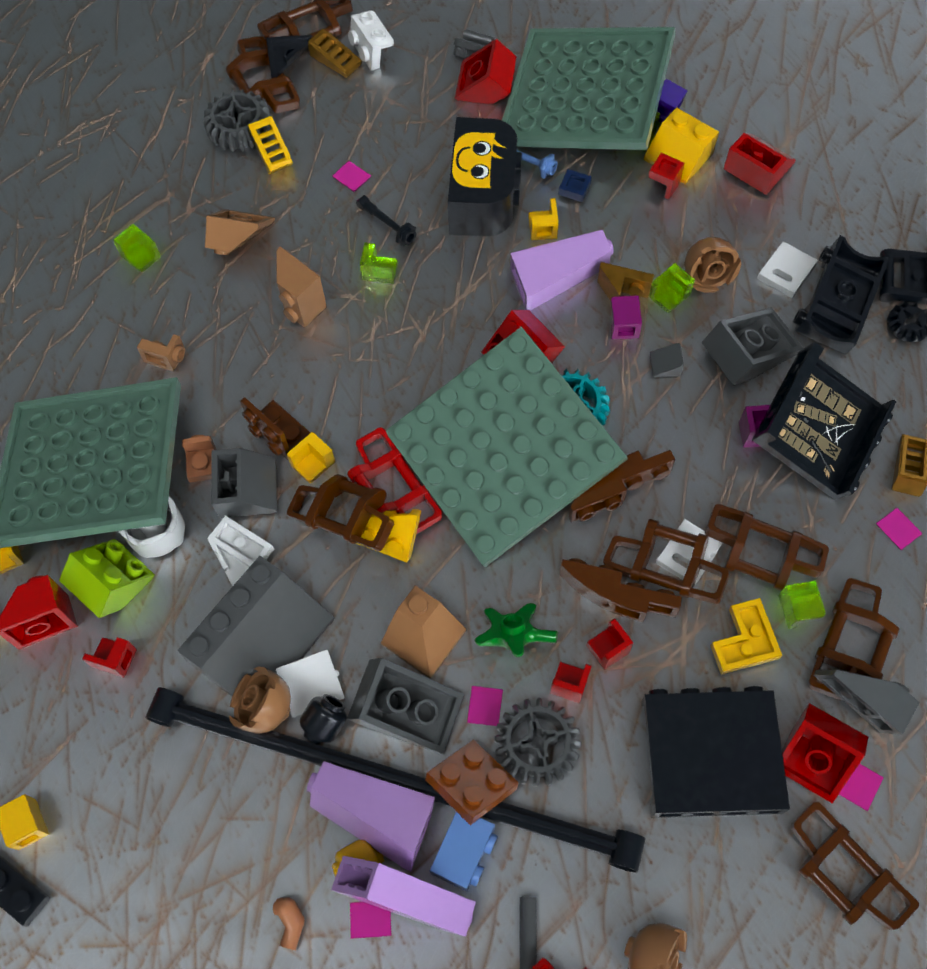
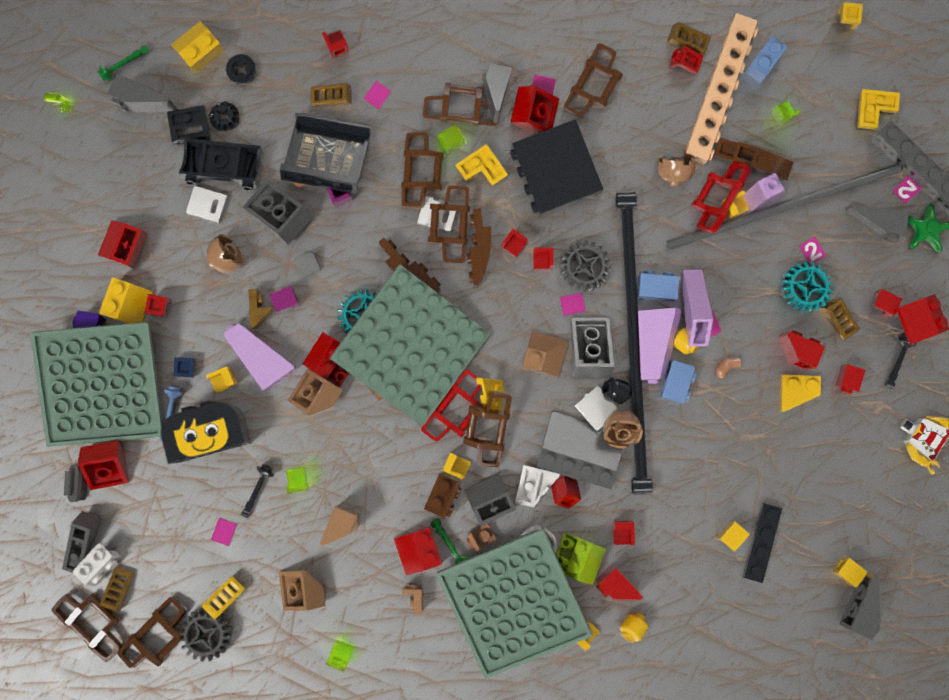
camera: 115 degrees left, 20 degrees up
black tile [266,35,312,79] -> none
dark orange plate [425,739,519,826] -> none
green animal [475,603,558,657] -> none
clear neon green panel [649,263,695,313] -> none
none -> dark grey slope [62,511,100,573]
none -> medium nougat slope [288,368,343,416]
none -> red slope [394,526,443,575]
none -> green piece [430,518,469,564]
none -> red panel [551,475,582,509]
none -> medium blue brick [659,360,696,404]

